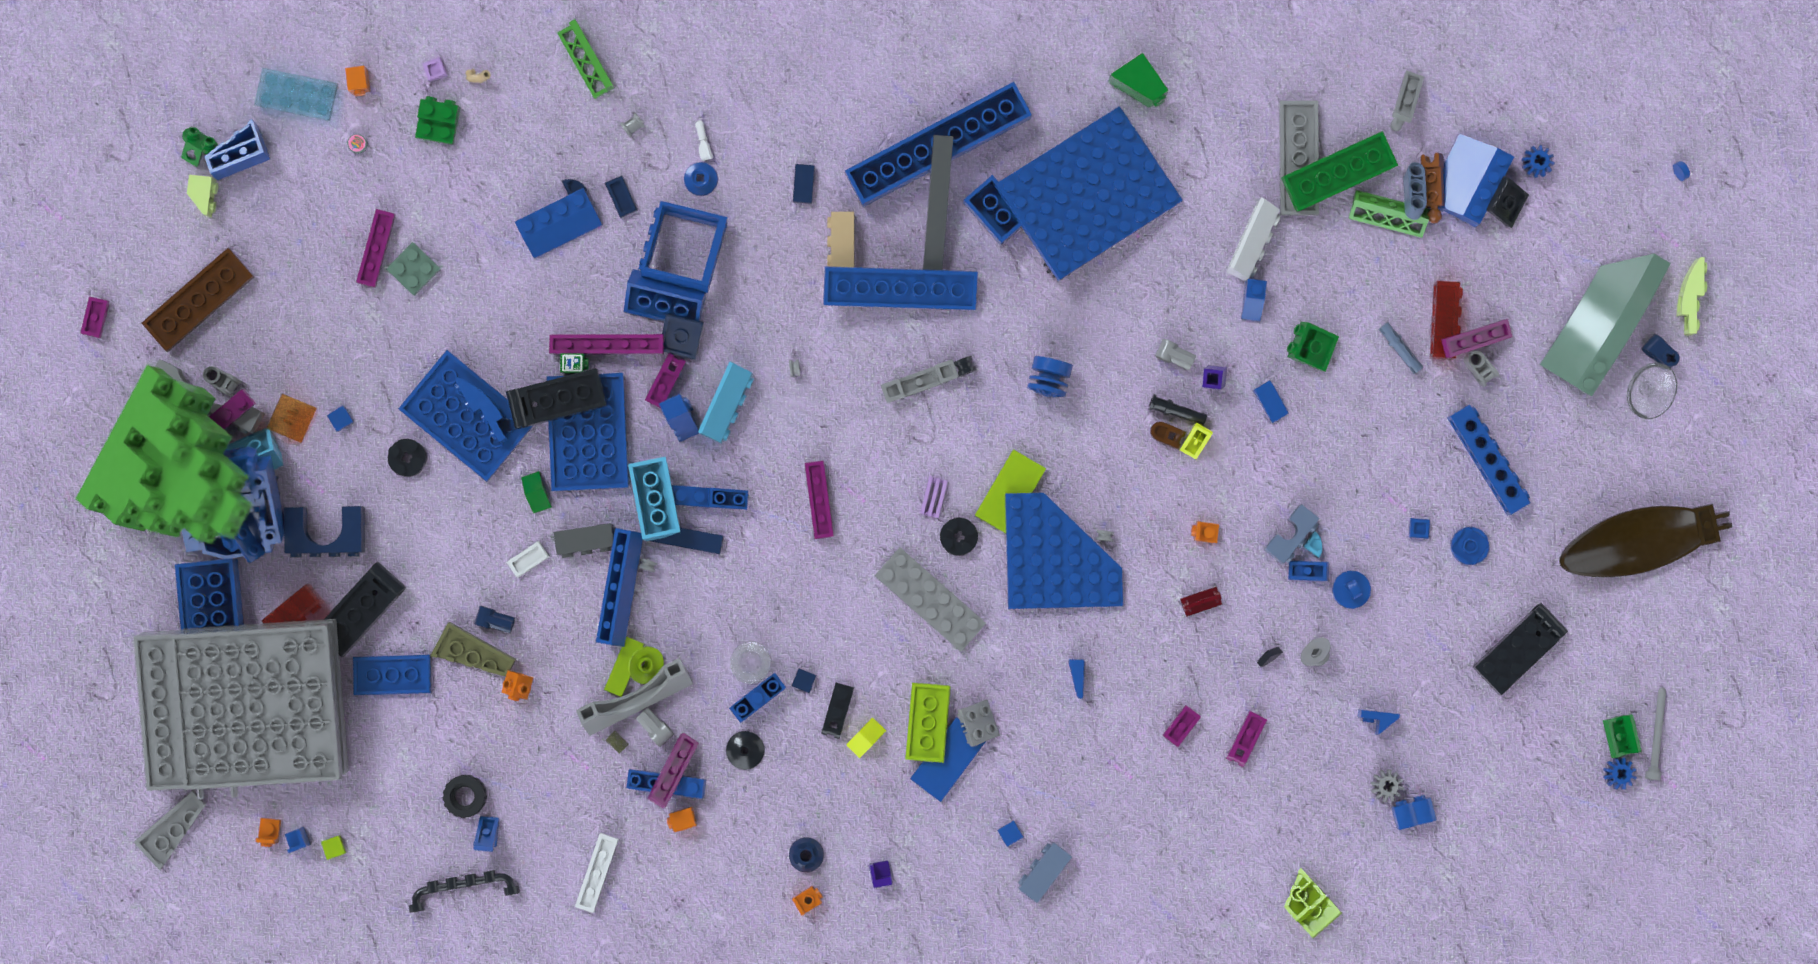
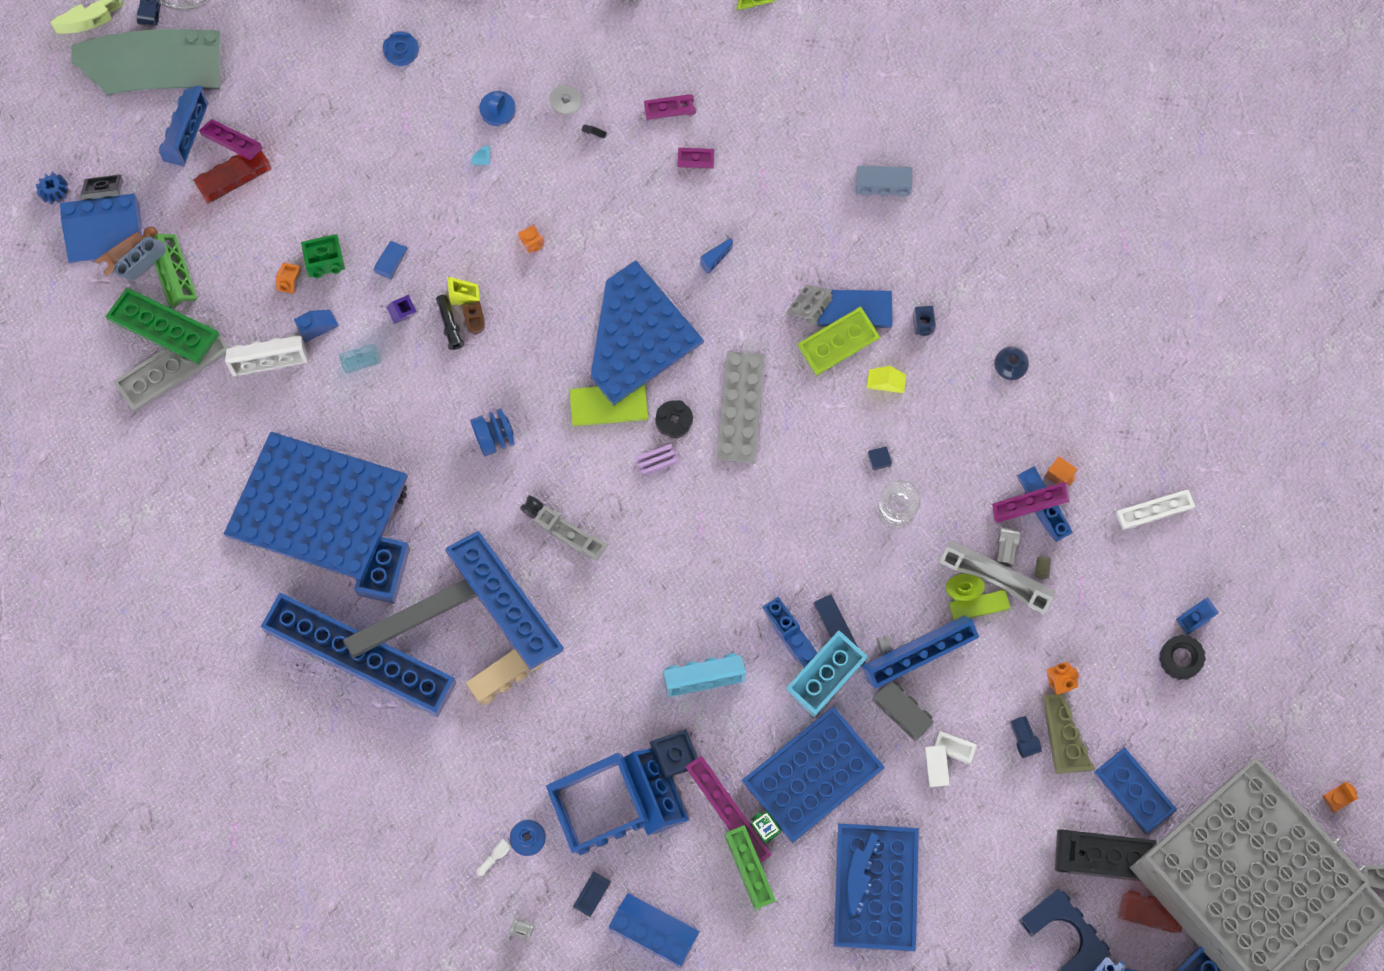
camera: 130 degrees left, 15 degrees down
blue panel [284,827,311,853] -> none
lime tile [321,835,346,860] -> none
black plate [387,439,427,477] -> none
black bar [408,870,520,913] -> none
black hinge [506,368,608,429] -> none
green slope [521,471,552,514] -> none
dark blue tile [562,179,587,195] -> none
magenta plate [645,353,686,408] -> none
blue wedge [659,394,699,442] -> none
black dish [726,731,764,770] -> none
blue slope [729,673,787,723] -> none
light grey bush [789,359,800,377] -> none
orange brick [792,886,823,915] -> none
dark blue tile [793,164,815,204] -> none
magenta plate [805,461,834,539] -> none
black plate [821,682,854,739] -> none
dark purple panel [869,860,893,888] -> none
blue tile [997,820,1023,847] -> none
light grey bush [1096,530,1114,542] -> none
green slope [1108,53,1169,108] -> none
light grey piece [1155,339,1196,371] -> none
dark red hinge [1180,587,1223,617] -> none
sand blue arch [1263,504,1320,564] -> none
blue slope [1288,561,1329,581] -> none
blue slope [1358,709,1400,735] -> none
sand blue pin [1378,322,1424,374] -> none
light grey piece [1390,70,1424,131] -> none
blue tile [1409,518,1430,539] -> none
blue brick [1447,405,1530,516] -> none
light grey piece [1464,351,1499,387] -> none
none -> blue slope [159,86,209,167]
none -> orange bracket [276,262,301,294]
none -> clear light blue slope [339,344,381,373]
none -> bright green fence [724,825,776,912]
none -> dark blue brick [913,305,936,336]
none -> white tile [925,745,950,787]

